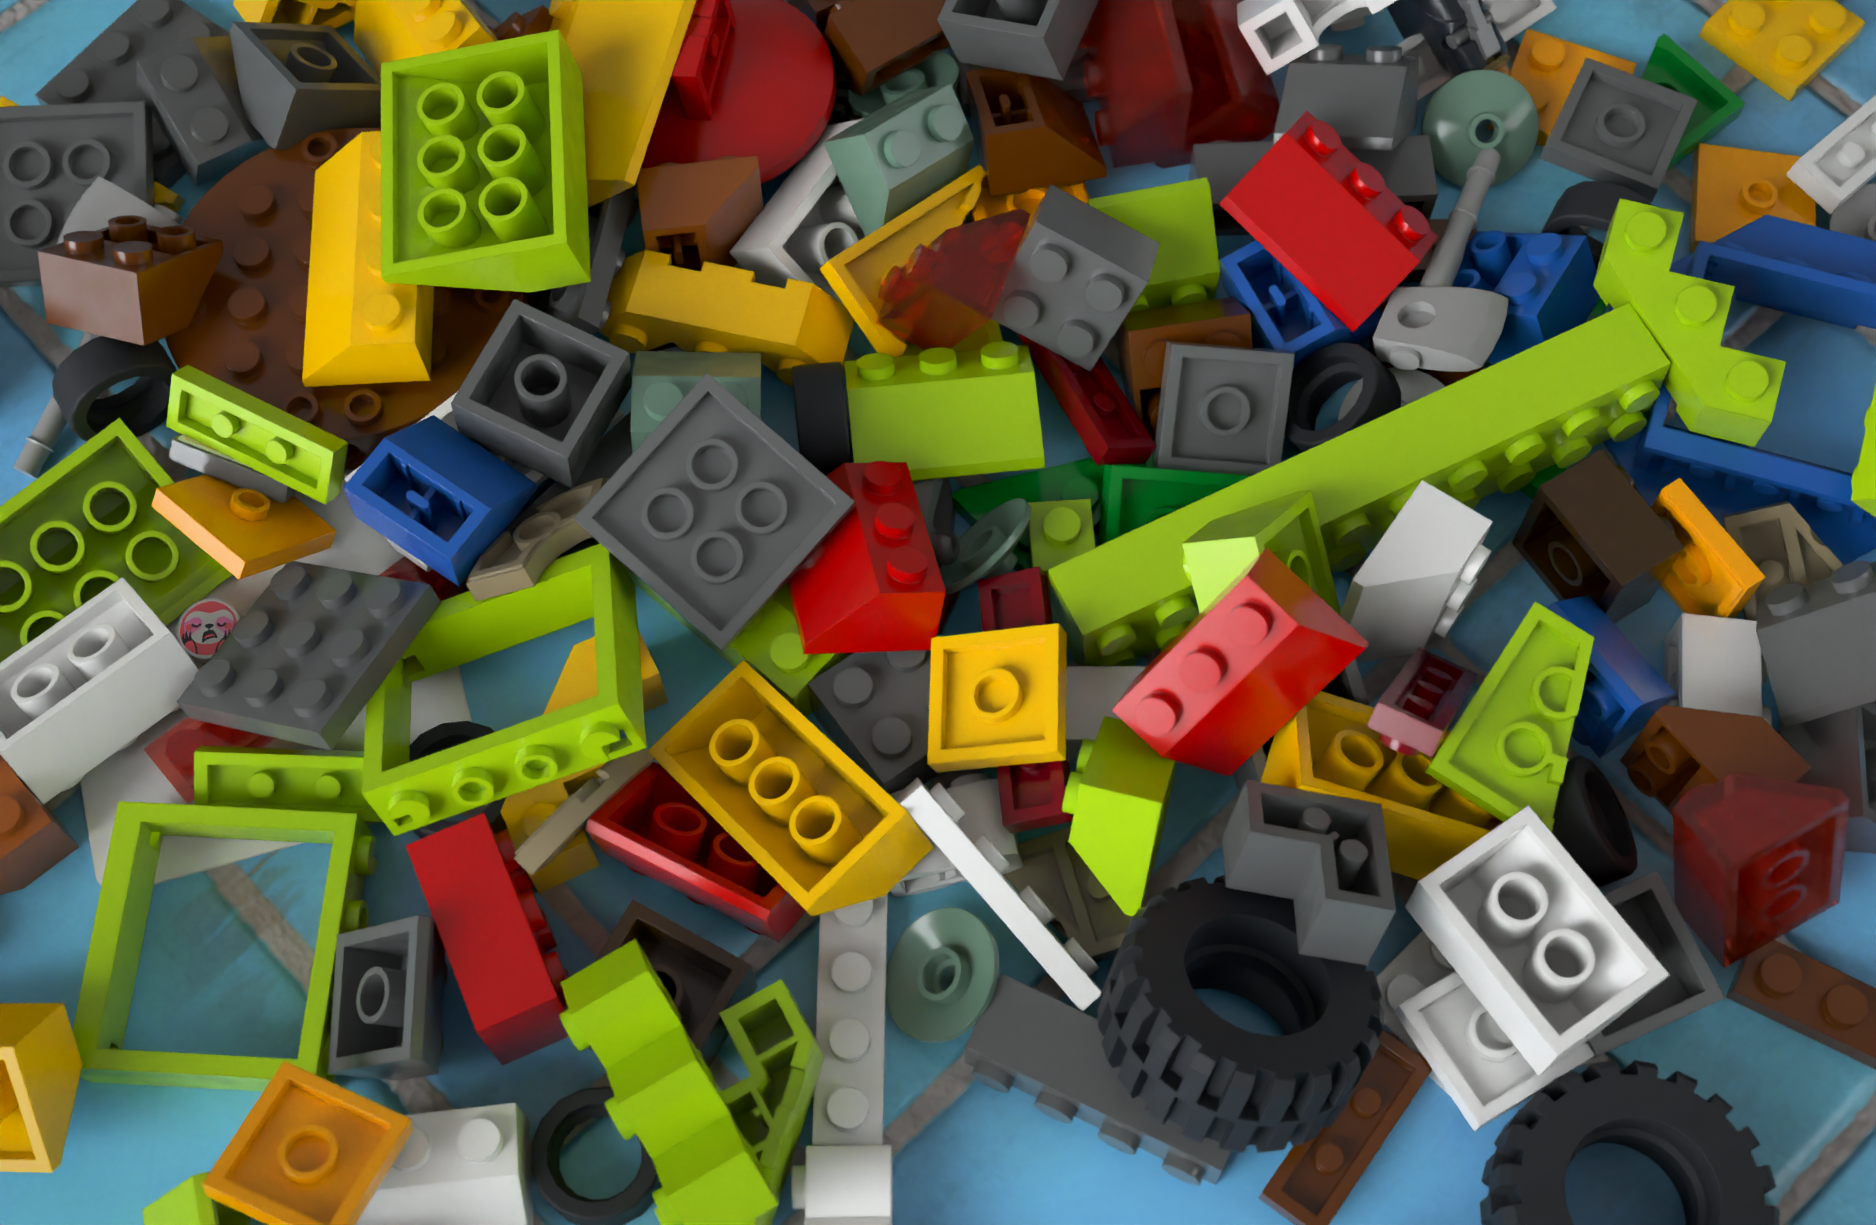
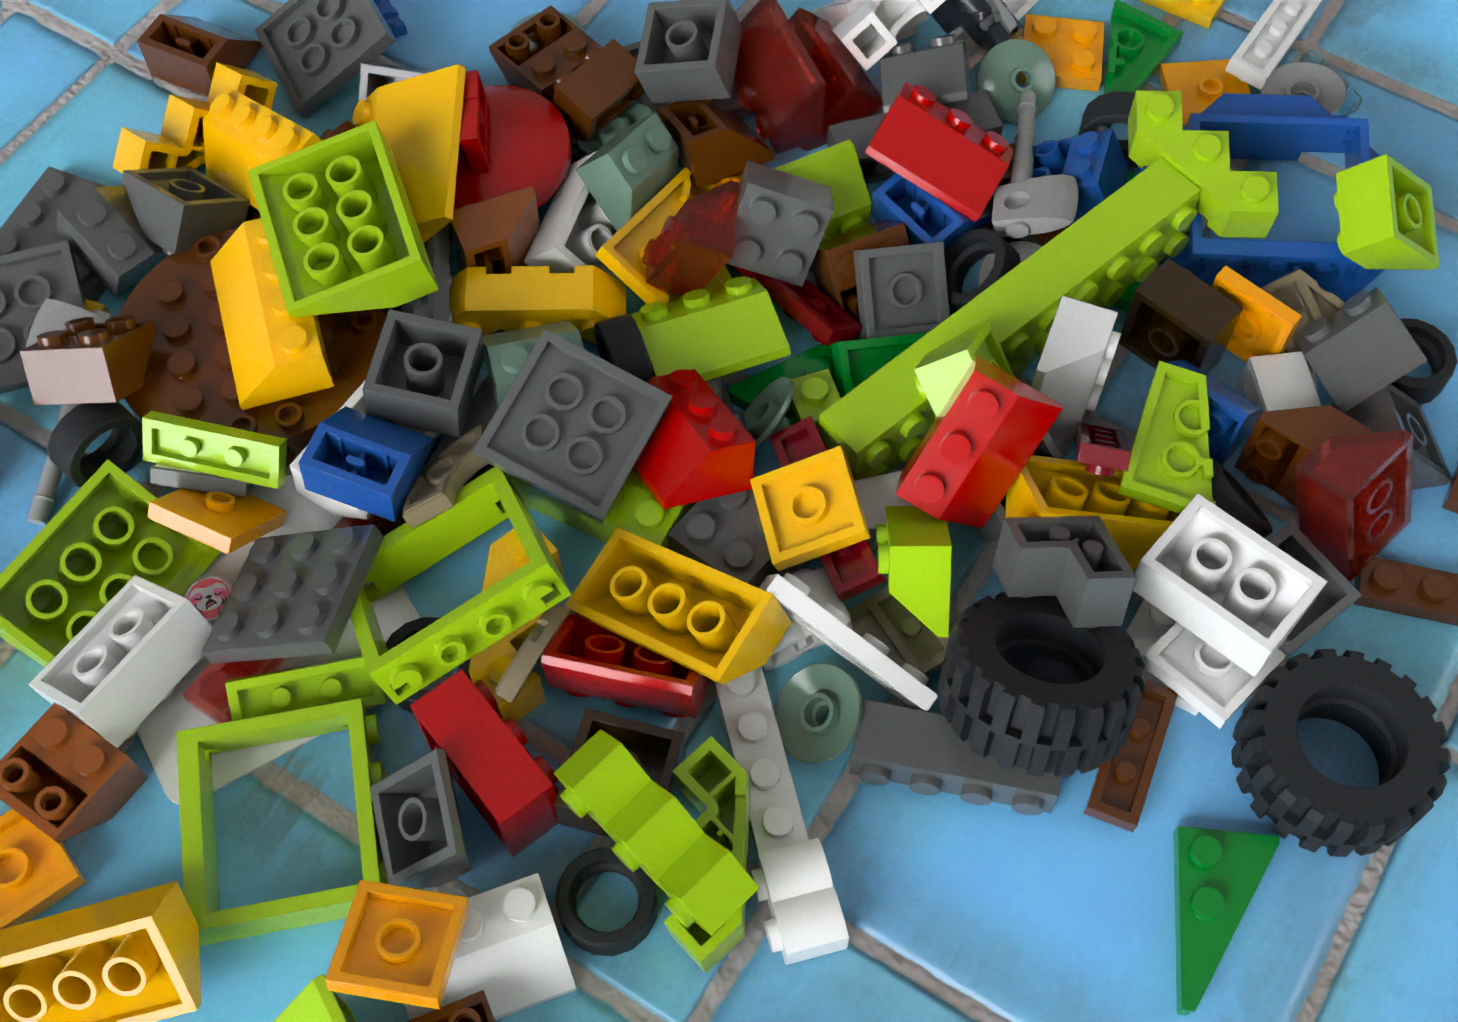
camera: 15 degrees left, 5 degrees down
dark grey plate [1540,57,1698,203] -> none

